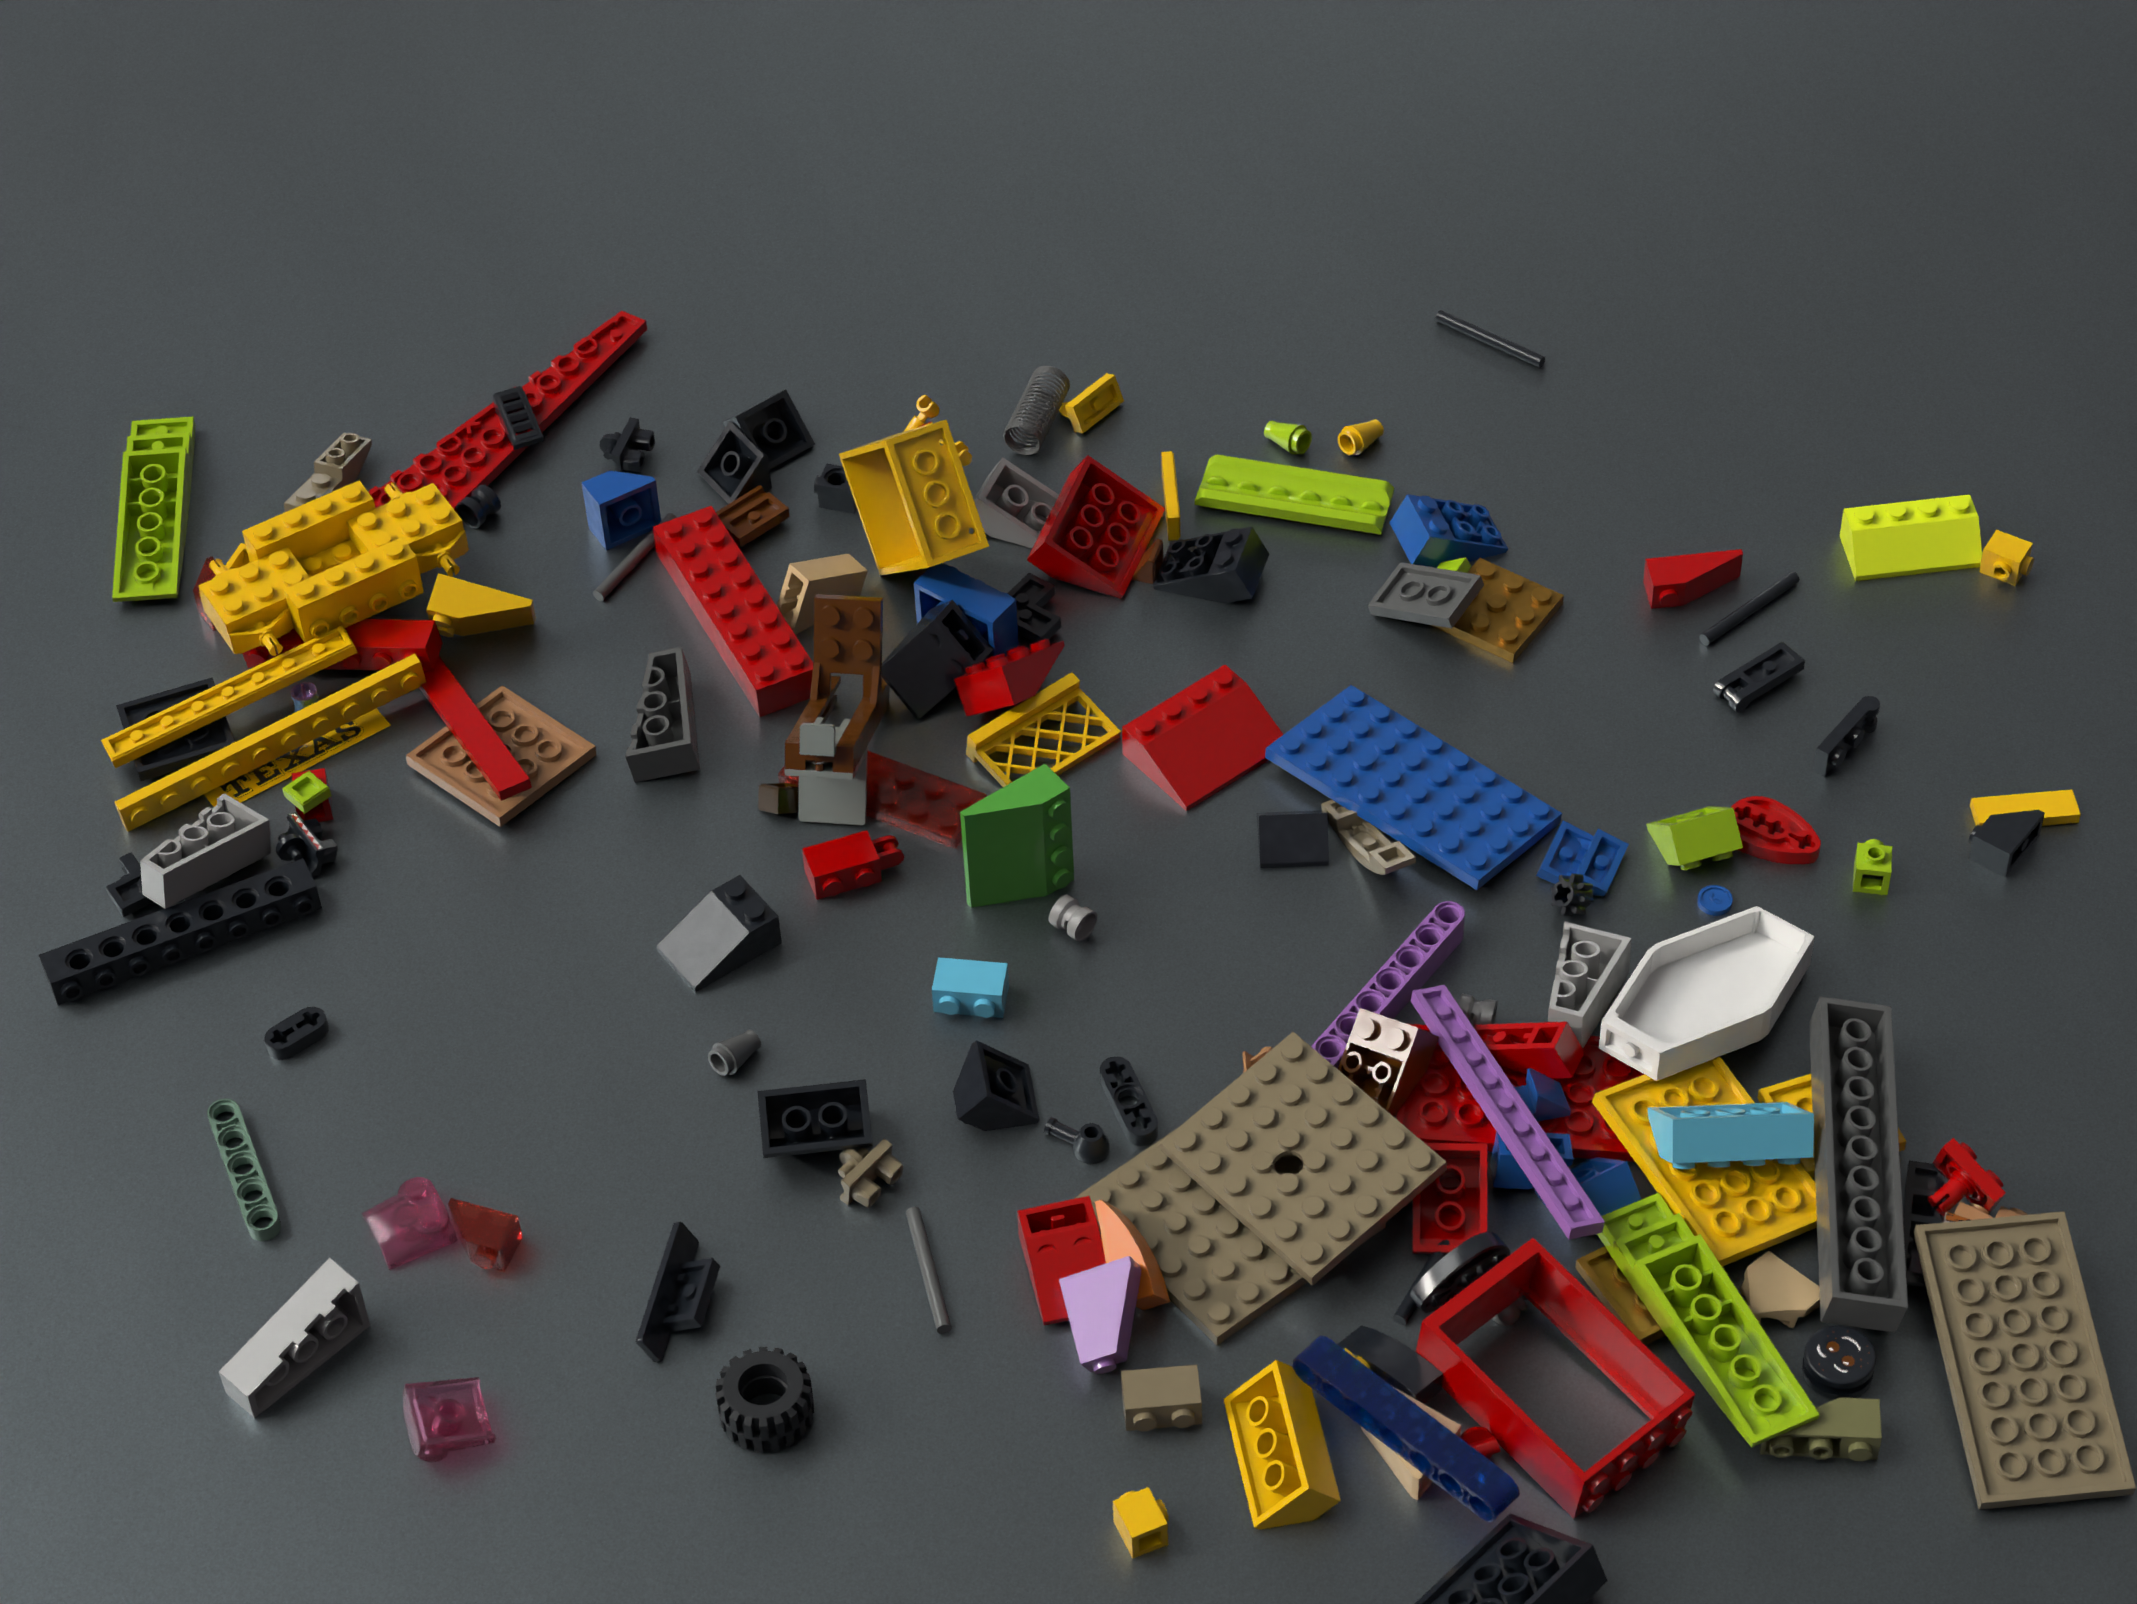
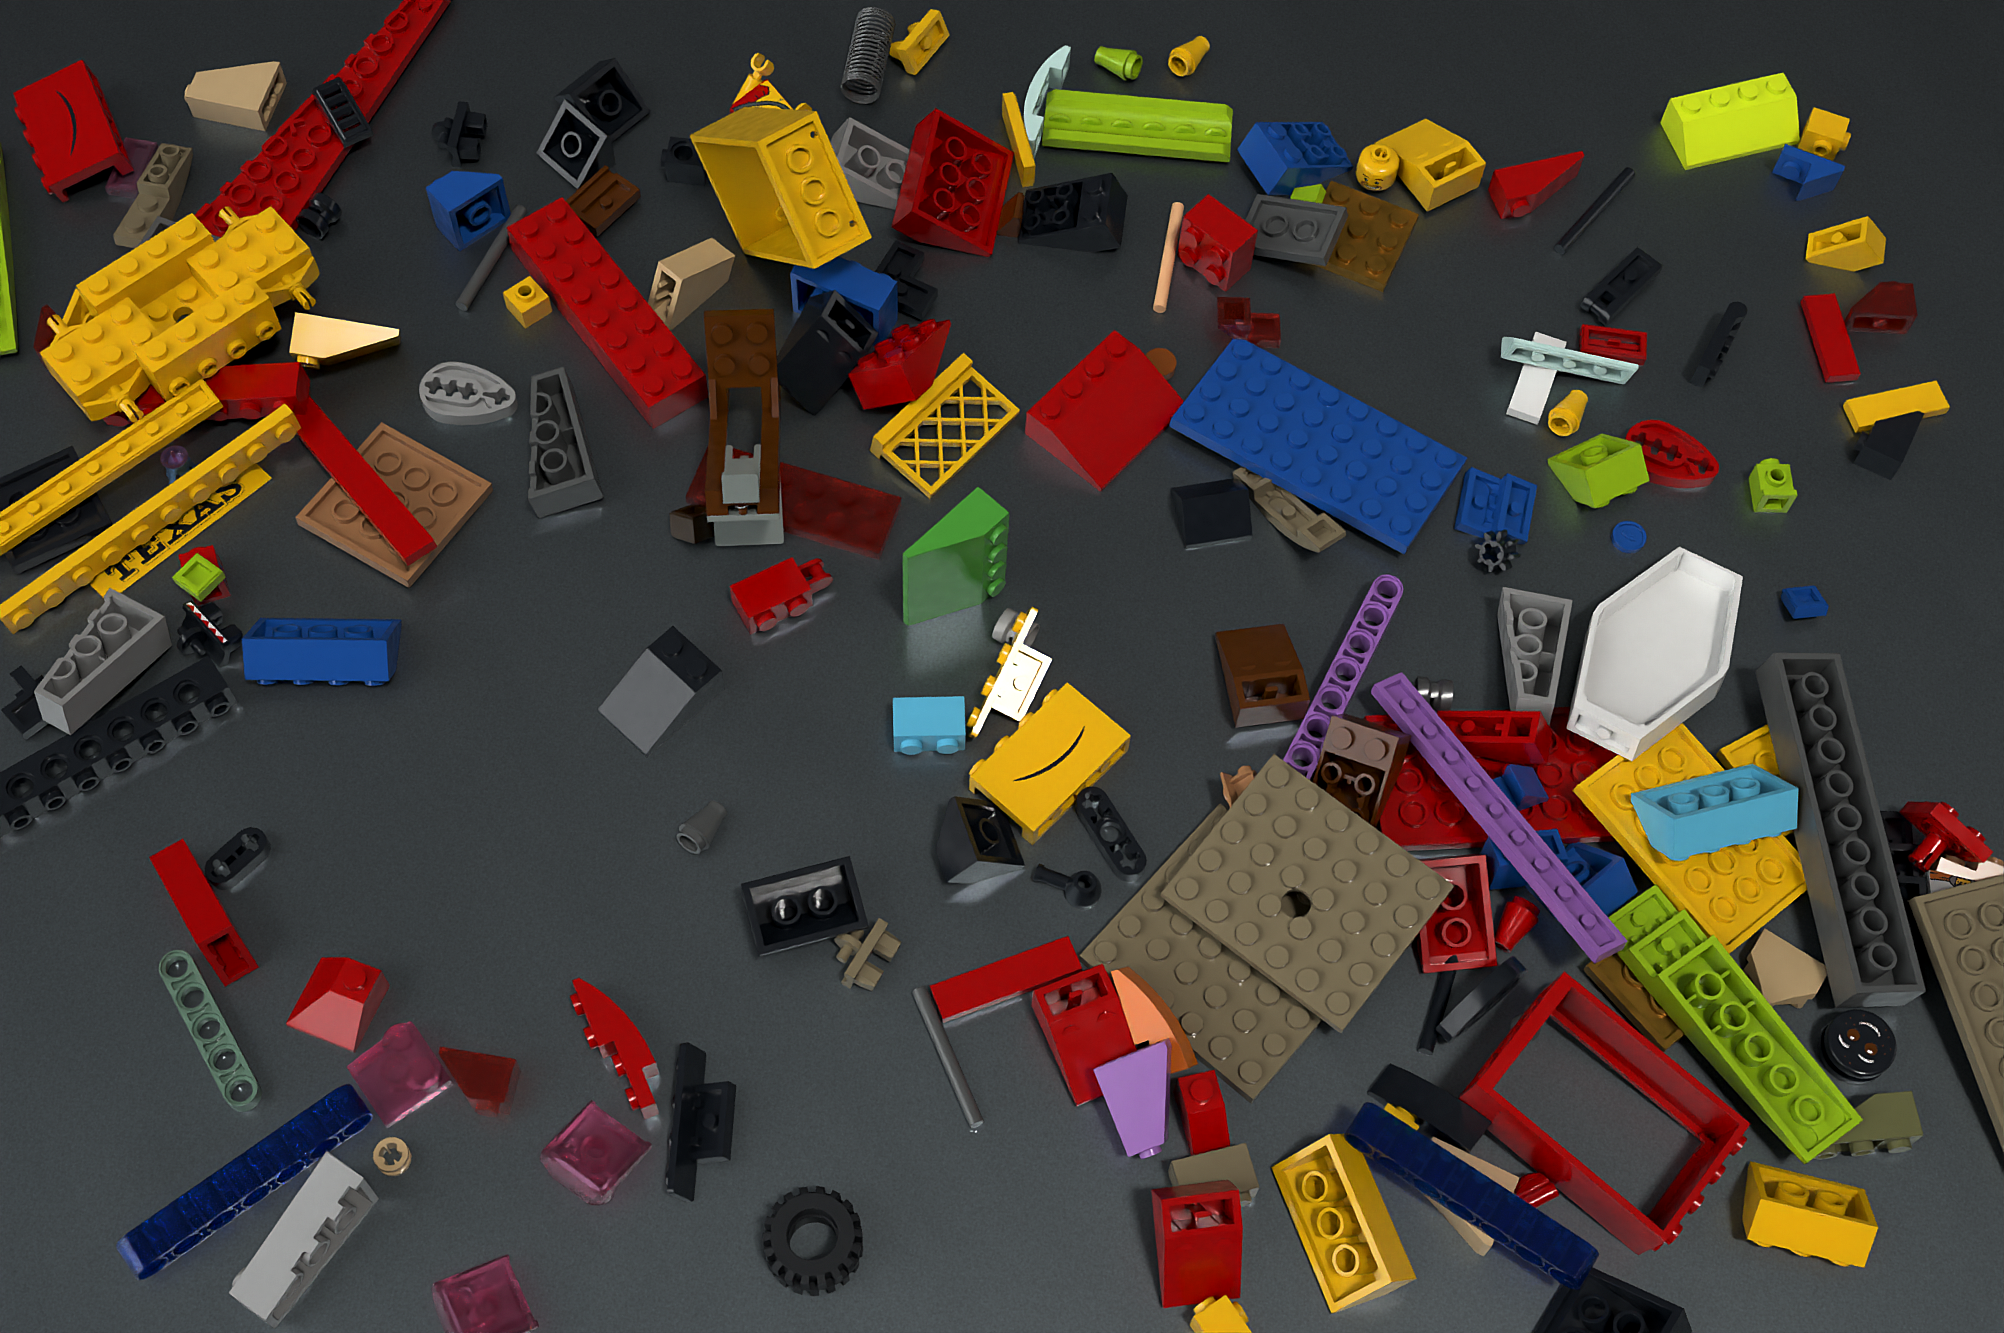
camera: 15 degrees left, 15 degrees up
none -> red panel [13,59,134,203]
none -> clear pink tile [105,138,159,199]
none -> clear blue beam [116,1084,373,1281]
none -> red slope [149,839,259,987]
none -> tan slope [185,61,287,131]
none -> blue slope [242,618,402,686]
none -> red slope [286,957,390,1053]
none -> tan bush [373,1137,412,1176]
none -> light grey piece [419,362,518,425]
none -> yellow plate [503,276,552,329]
none -> clear pink slope [540,1100,652,1205]
none -> red slope [570,978,659,1120]
none -> red tile [930,936,1082,1023]
none -> bracket [965,607,1052,739]
none -> yellow panel [969,682,1131,845]
none -> light aqua slope [1023,45,1071,158]
none -> dark orange tile [1146,348,1177,380]
none -> red slope [1151,1180,1243,1308]
none -> light nougat bar [1153,202,1184,313]
none -> red slope [1173,1070,1230,1156]
none -> red brick [1177,194,1258,292]
none -> reddish brown slope [1215,624,1310,728]
none -> clear red slope [1217,297,1281,348]
none -> yellow head [1355,143,1400,191]
none -> yellow slope [1374,119,1486,212]
none -> red cone [1494,896,1540,953]
none -> light aqua slope [1501,336,1638,385]
none -> white tile [1506,332,1567,425]
none -> yellow cone [1548,390,1588,436]
none -> red tile [1579,324,1647,366]
none -> yellow slope [1742,1161,1878,1268]
none -> blue slope [1772,144,1845,201]
none -> blue tile [1780,585,1829,619]
none -> red tile [1800,293,1861,383]
none -> yellow slope [1806,216,1886,272]
none -> clear red slope [1844,281,1918,334]

